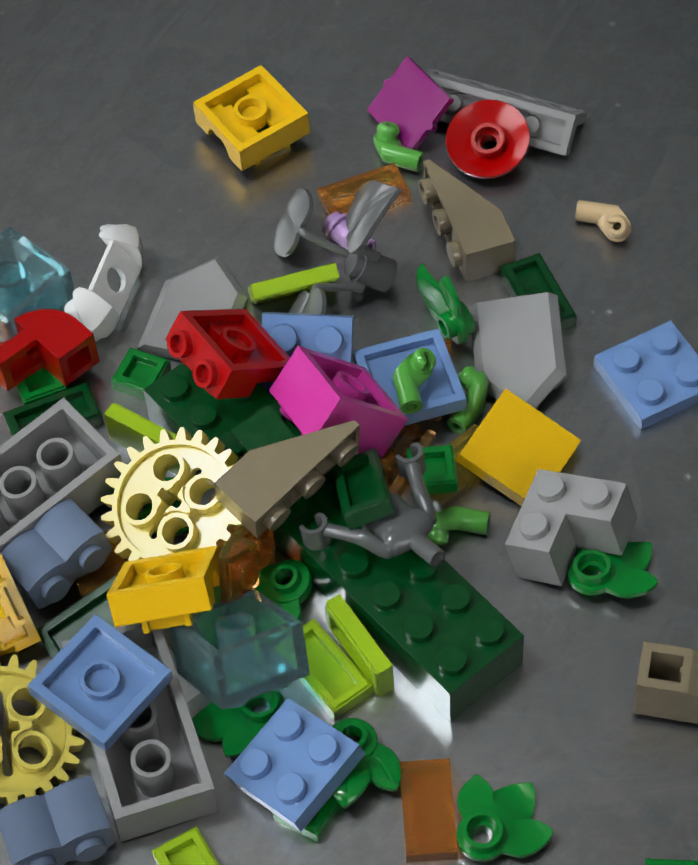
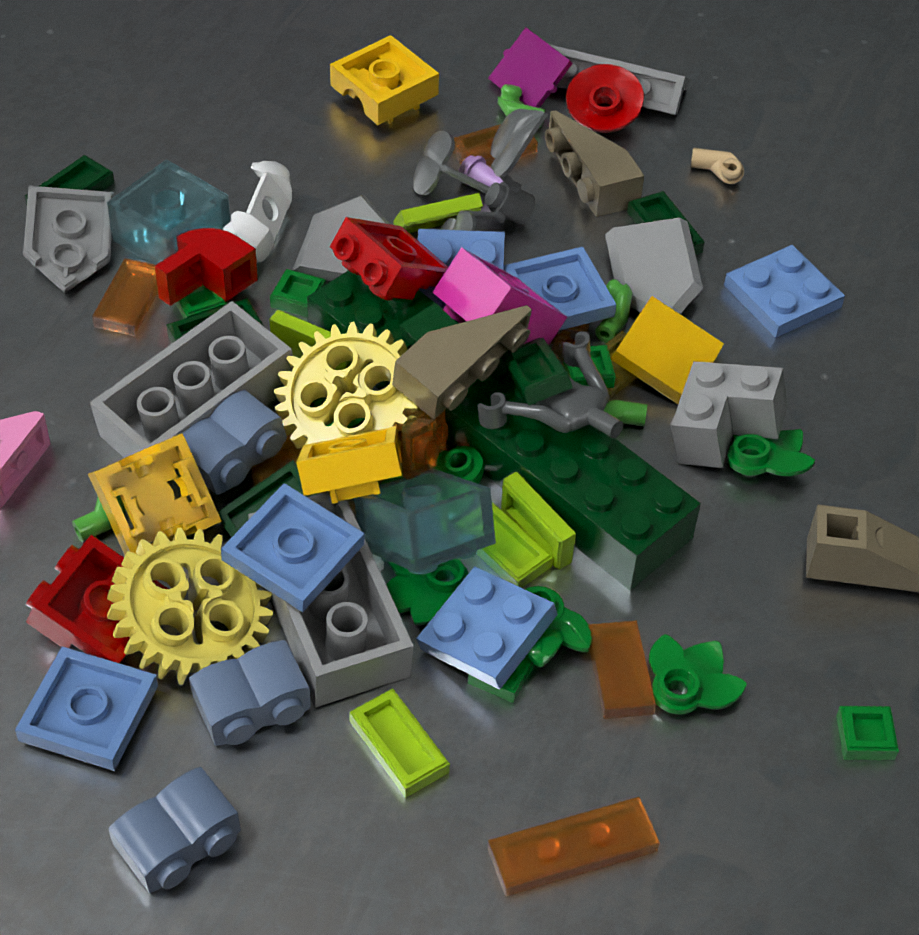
camera: 10 degrees left, 5 degrees down
bright green arm [393,348,437,414] -> none
green plate [416,263,475,344] -> none

